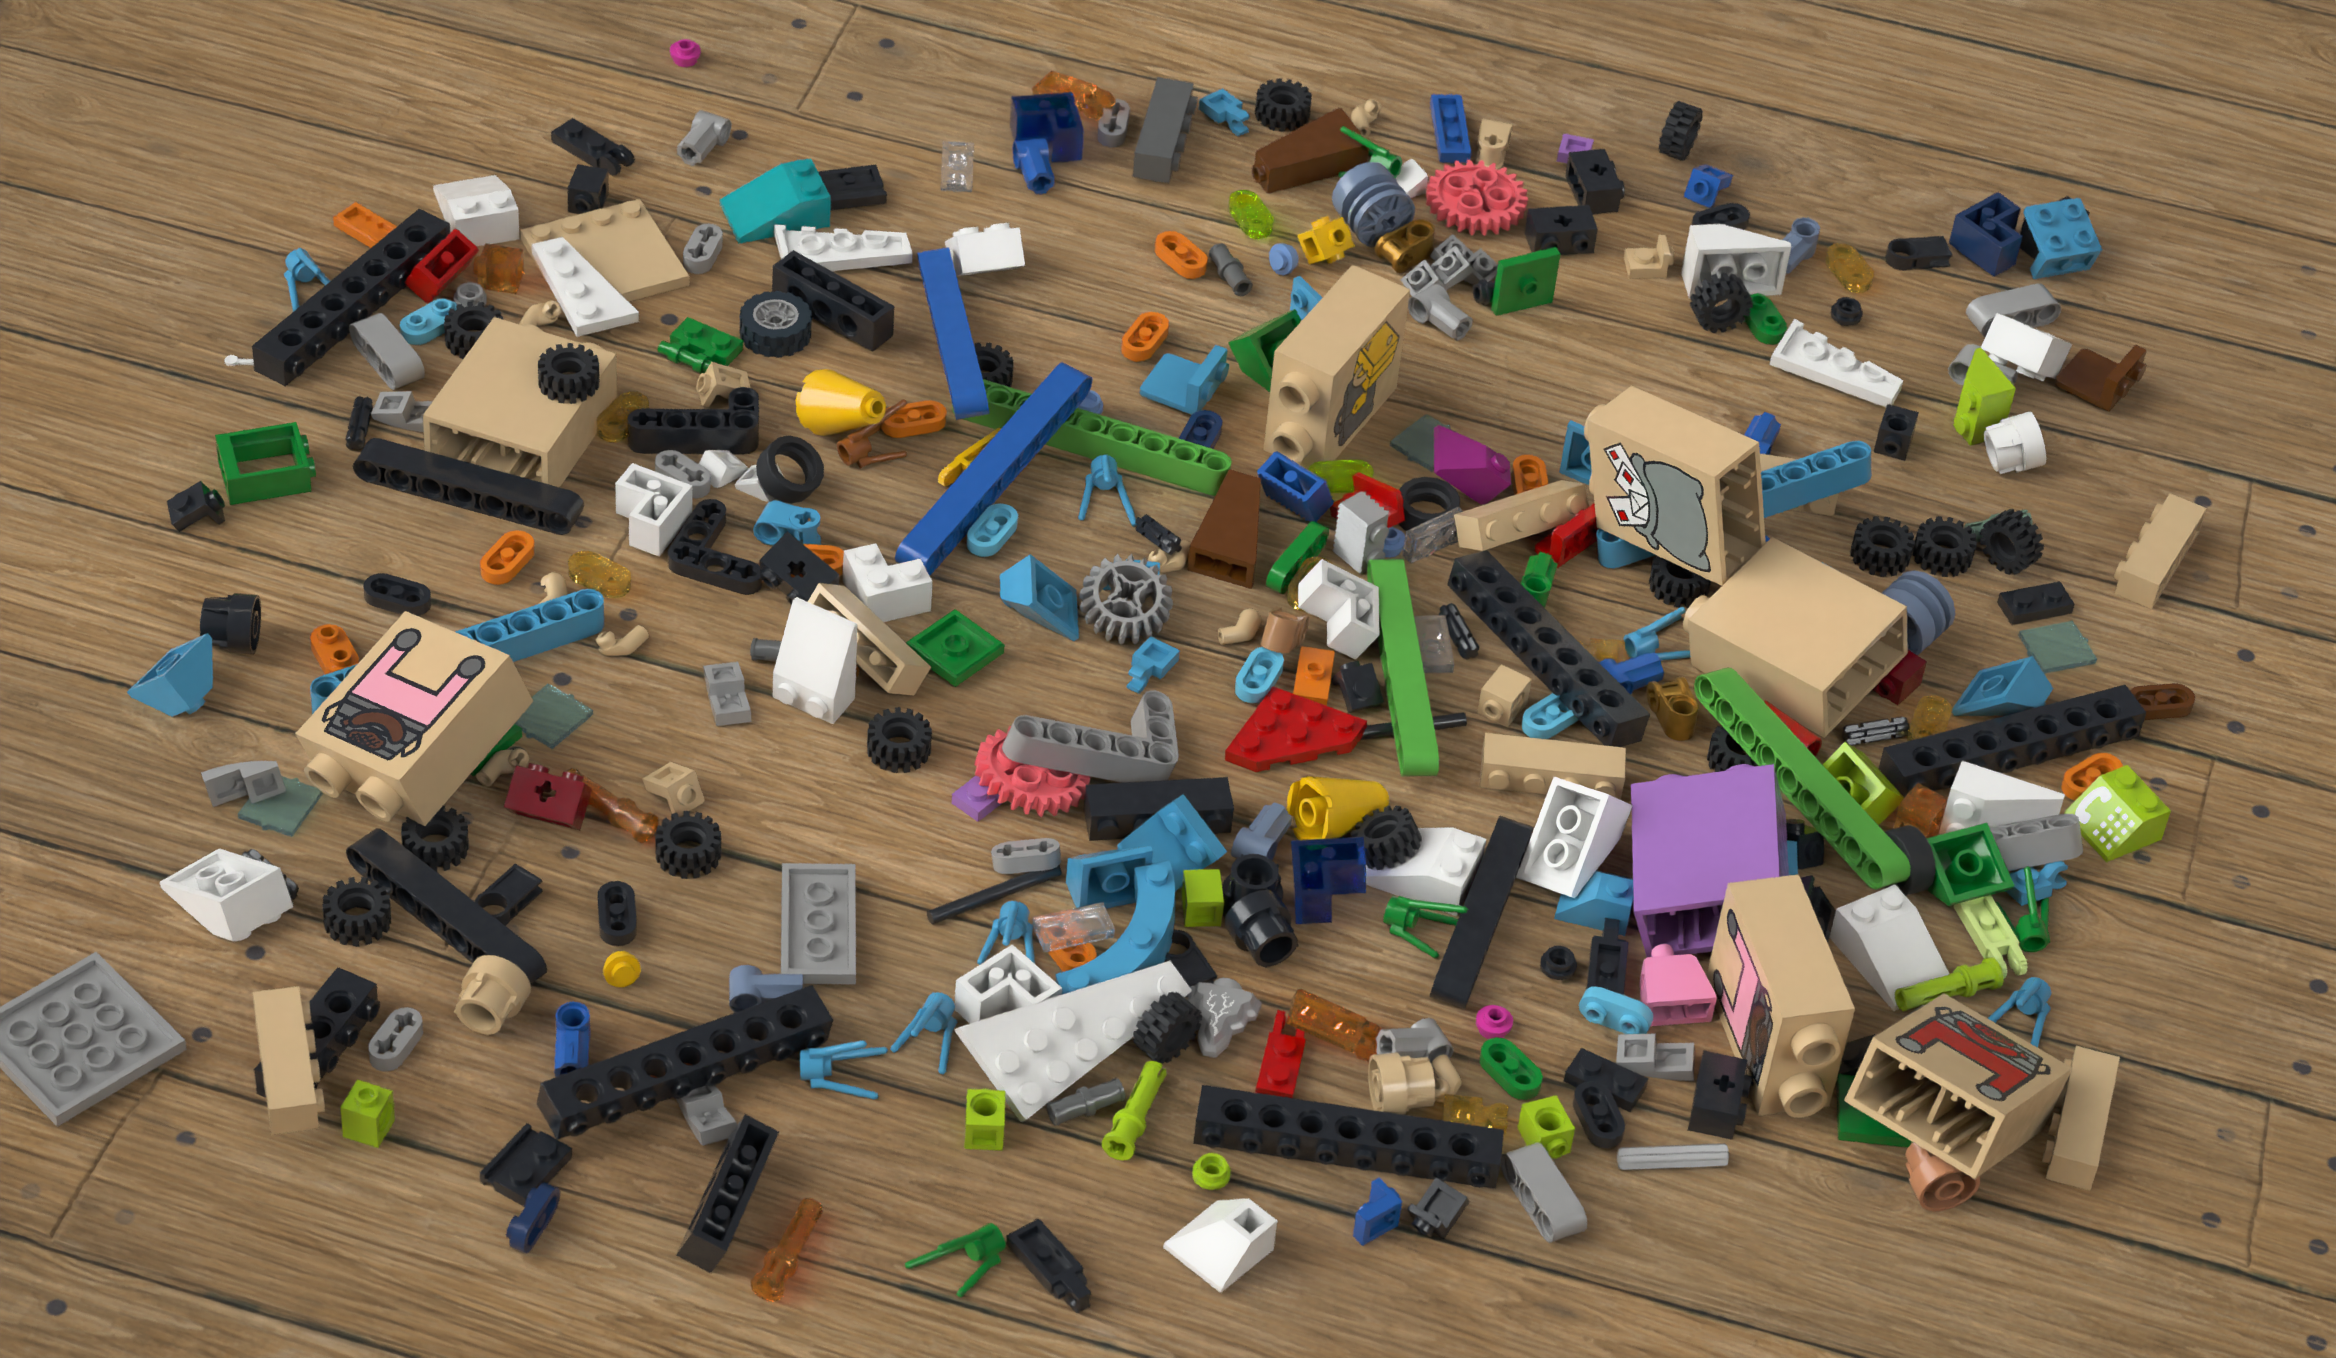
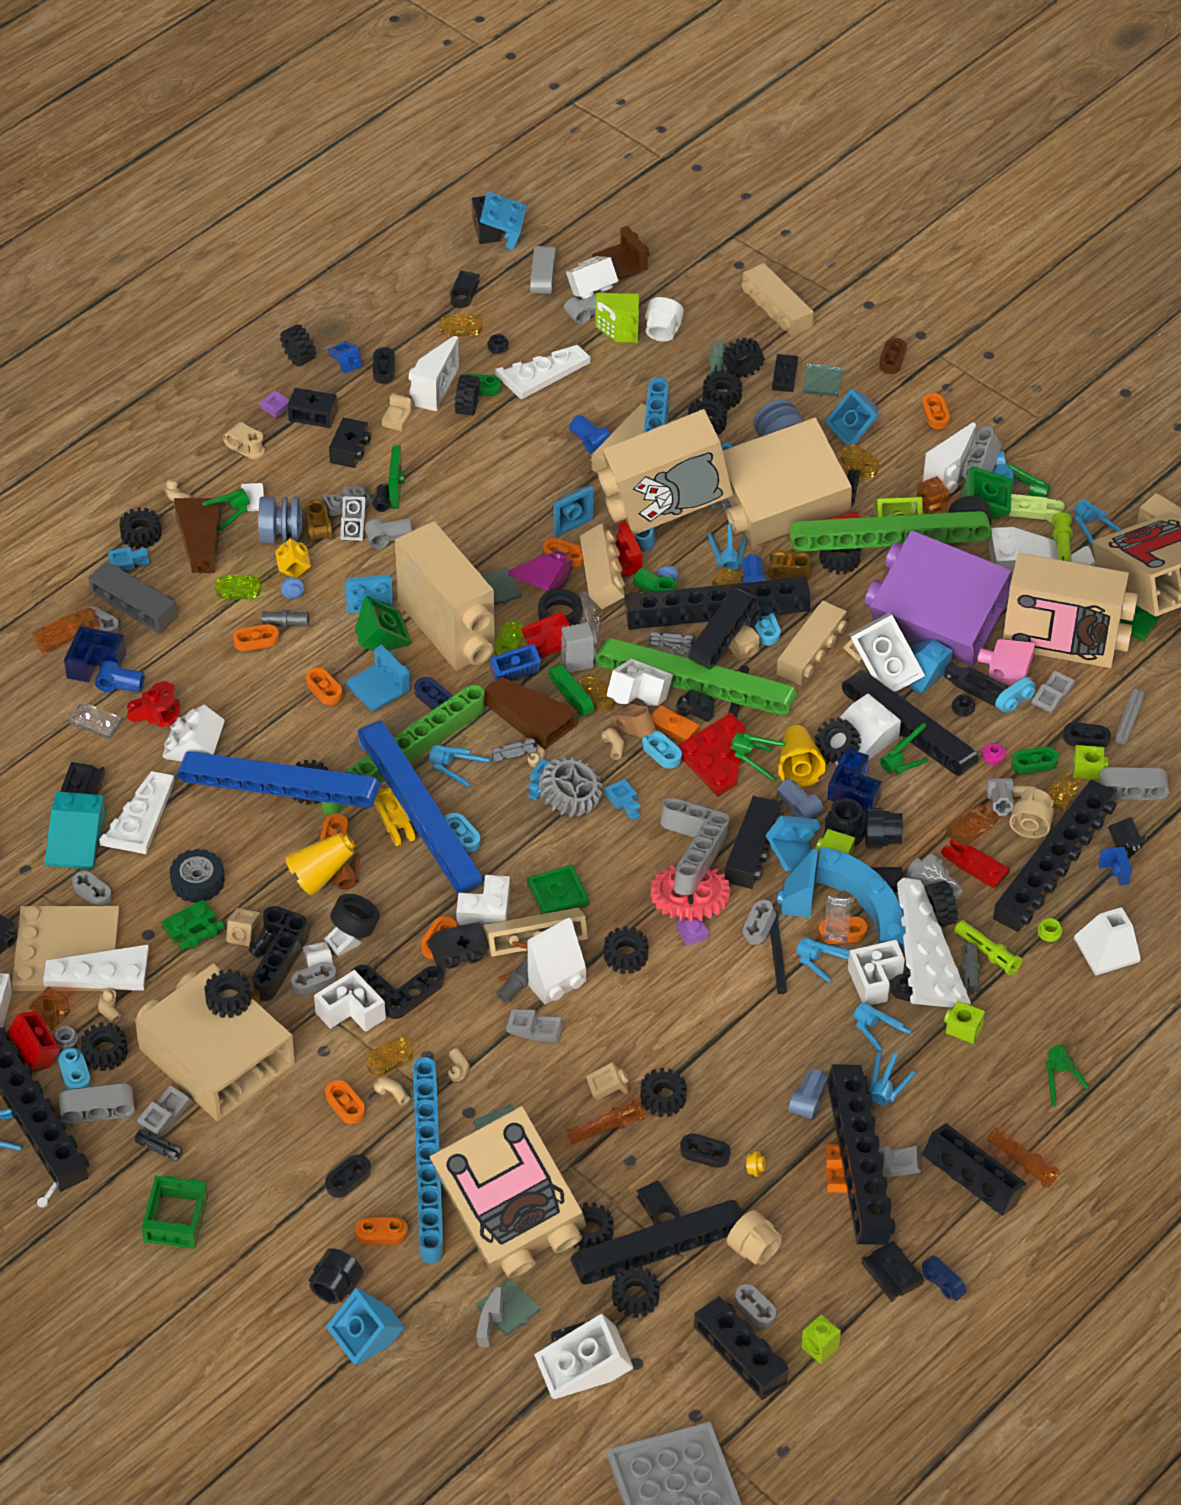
camera: 60 degrees left, 5 degrees up
black bracket [167,481,225,532] -> none
tan brick [253,986,325,1135] -> none
black beam [353,438,584,535] -> none
dark red brick [504,763,592,831] -> none
blue piece [554,1001,591,1077] -> none
dark azure piece [753,500,821,545] -> none
black brick [772,250,894,352] -> none
light grey plate [781,863,856,984] -> none
dark azure slope [1000,554,1079,641] -> none
black hinge [1006,1219,1091,1314] -> none
coral gear [1426,159,1528,236] -> none
blue plate [1430,95,1471,163] -> none
black plate [1563,1048,1648,1113] -> none
black tyre [1649,556,1711,608] -> none
black brick [1688,1050,1752,1140] -> none
sand blue piece [1783,217,1820,274] -> none
black brick [1874,404,1919,461] -> none
black brick [1878,685,2146,799] -> none
dark blue brick [1949,192,2023,277] -> none
lime slope [2064,765,2171,863] -> none
none -> red hinge [127,681,181,728]
none -> black pin [248,925,277,958]
none -> medium blue plate [657,566,679,584]
none -> black beam [688,588,761,669]
none -> green plant [730,732,785,782]

